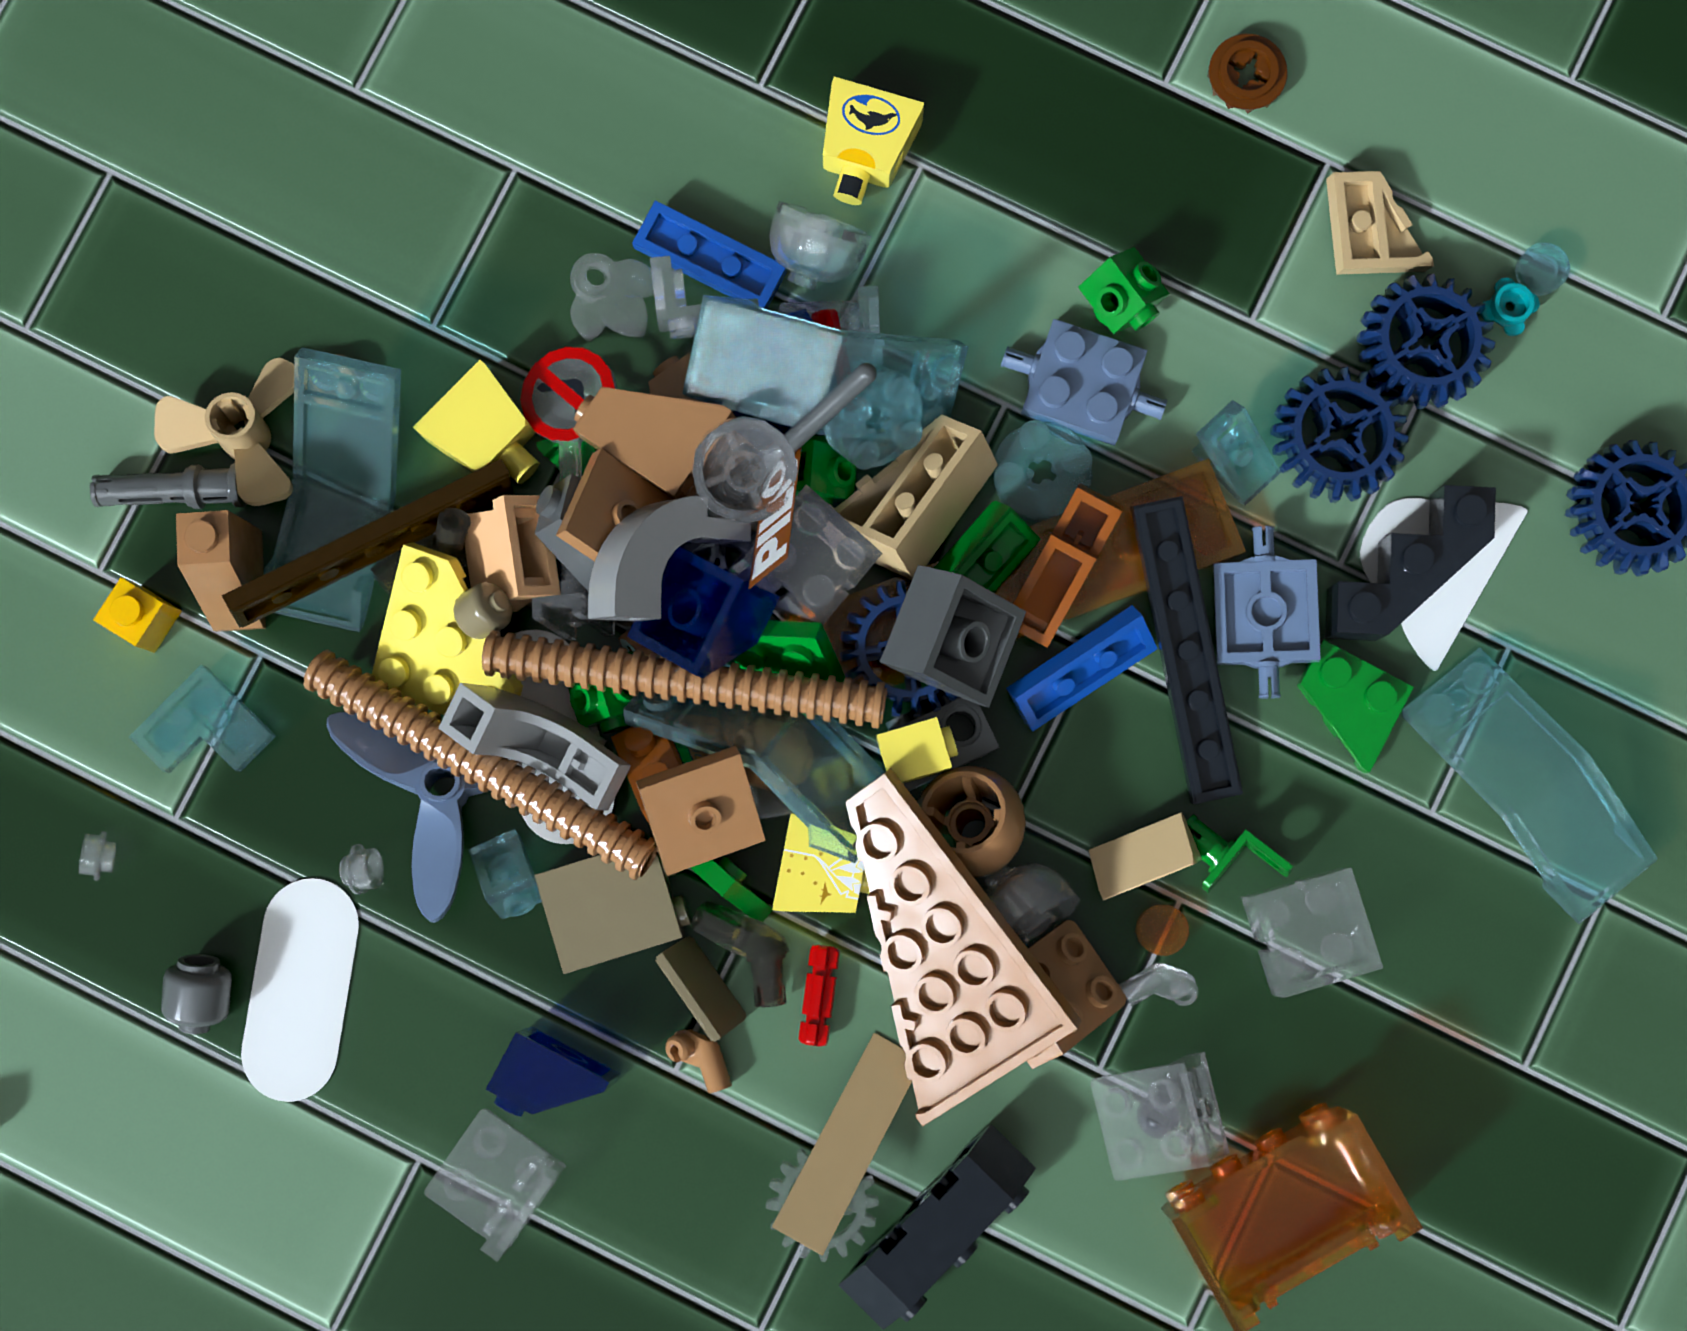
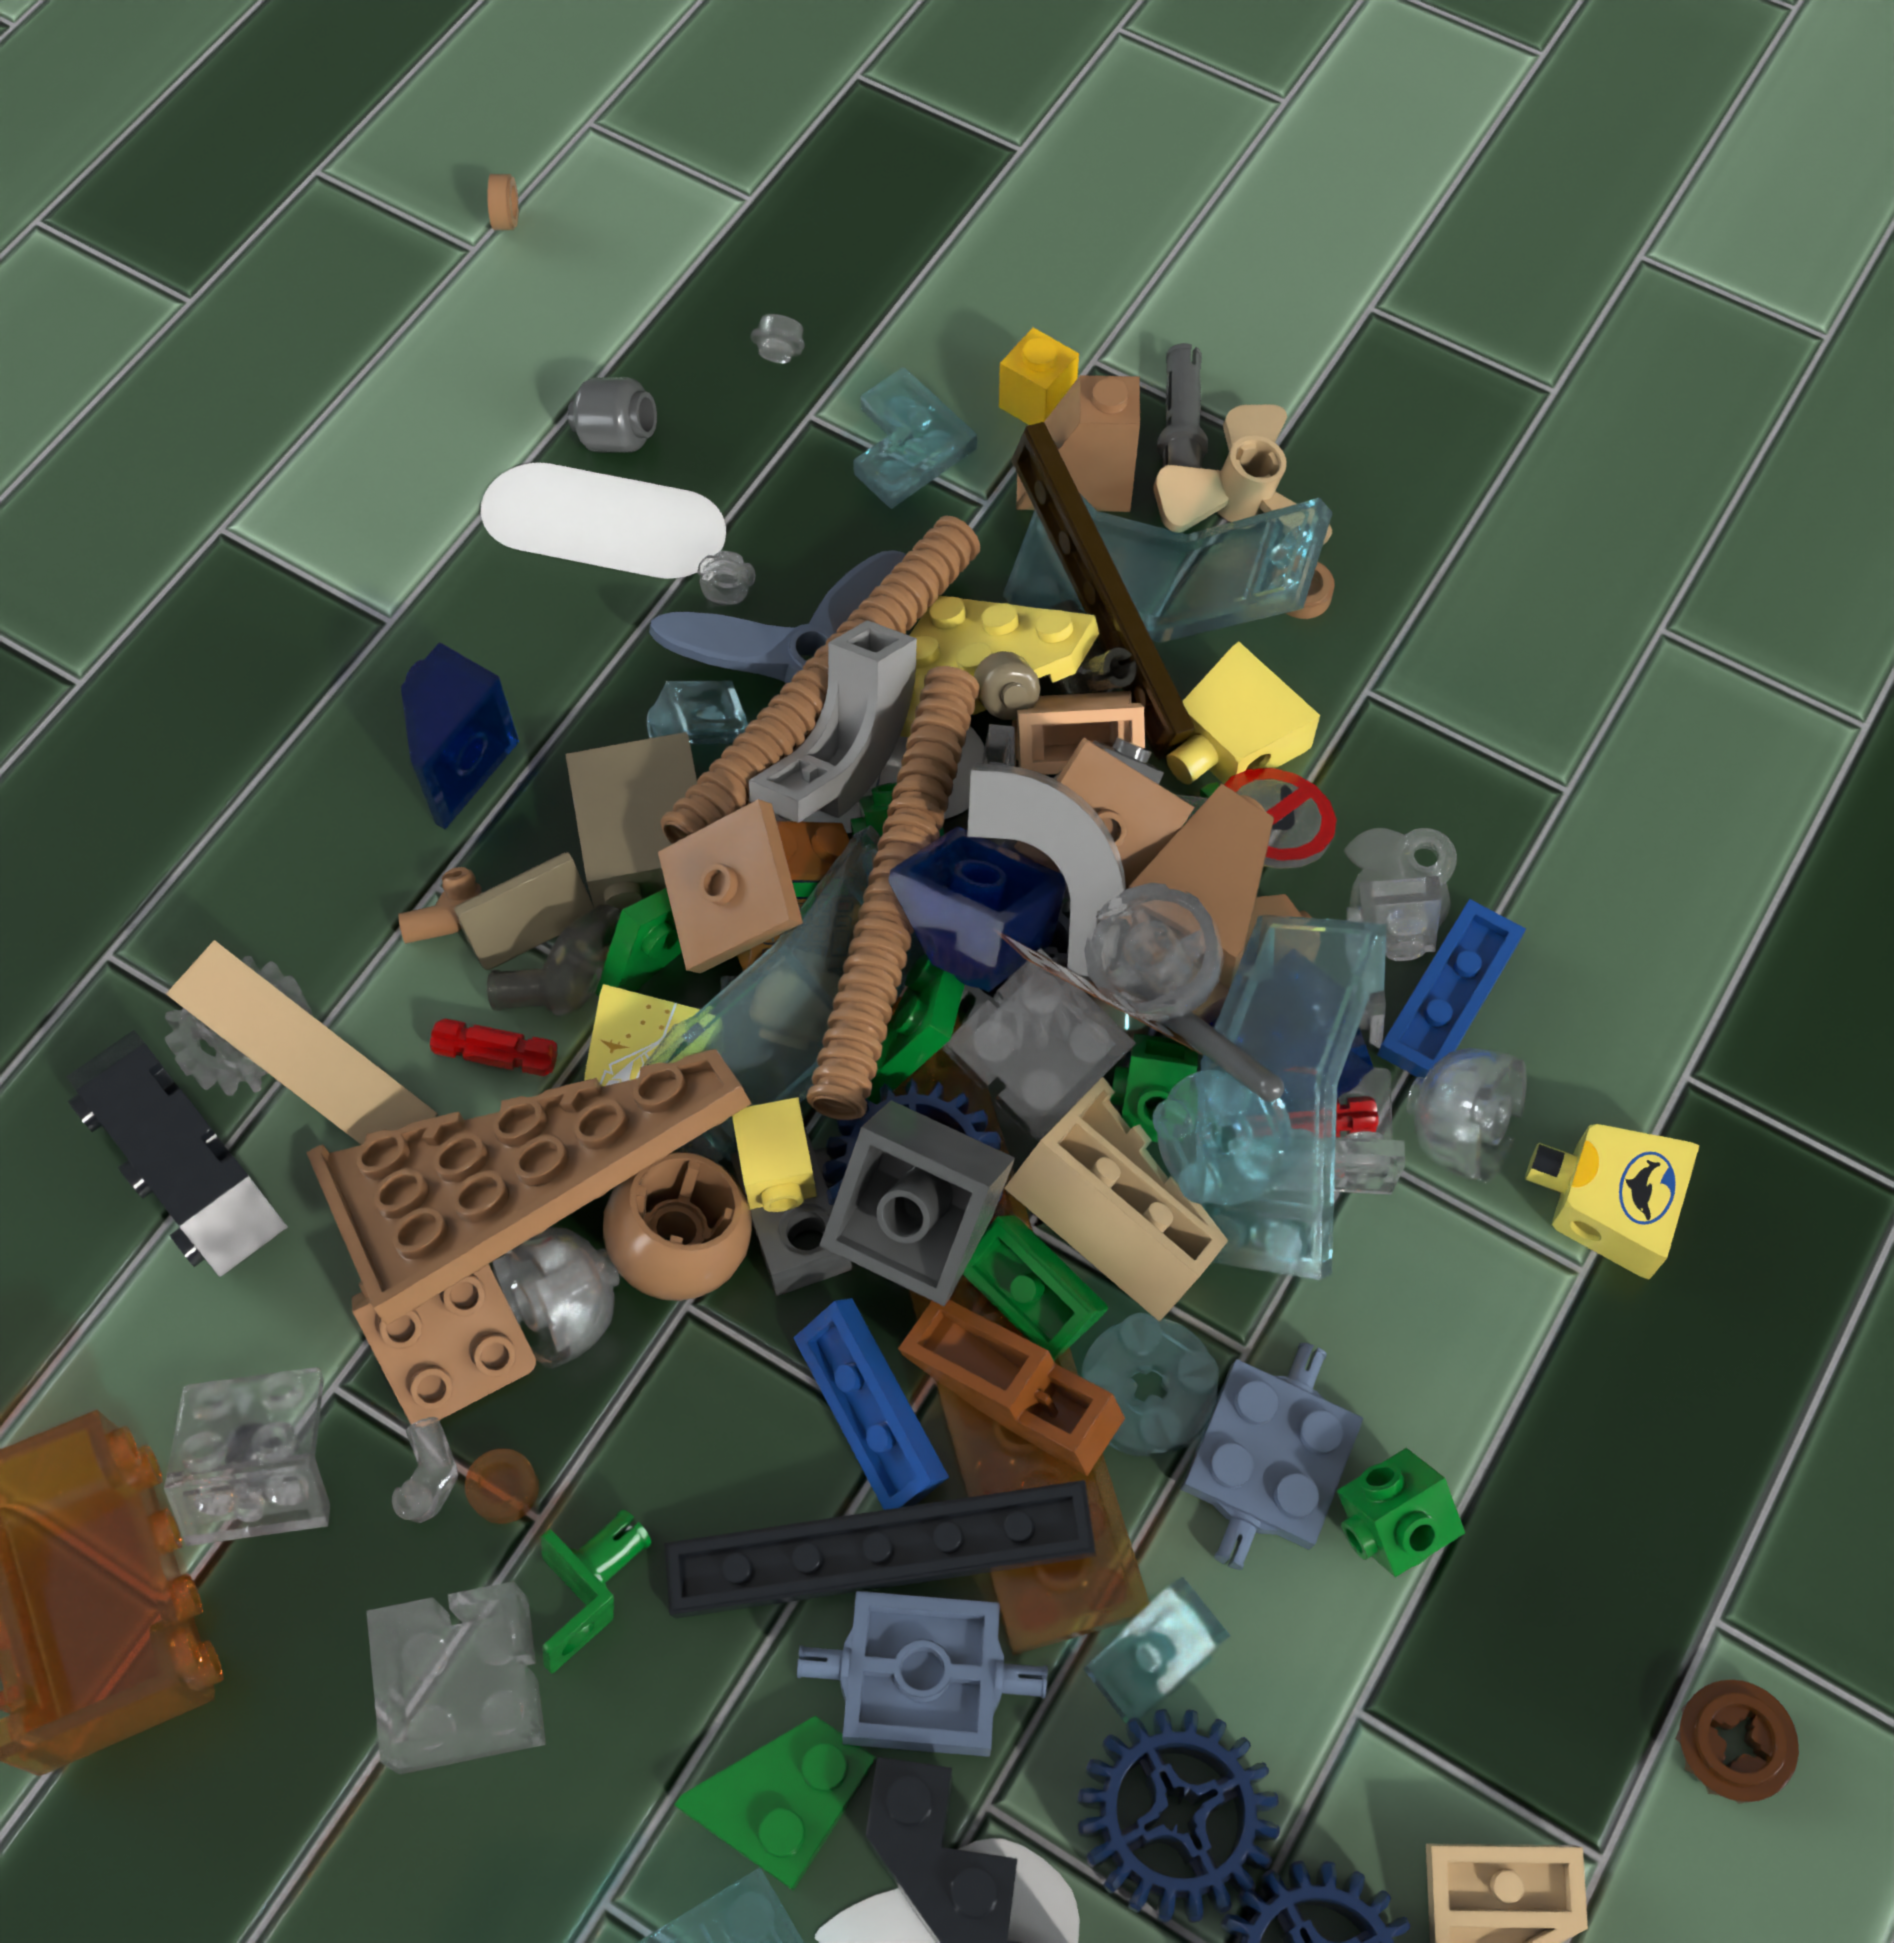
camera: 90 degrees right, 20 degrees down
clear bracket [424,1108,567,1262] -> none
tan slope [1089,812,1202,900] -> none

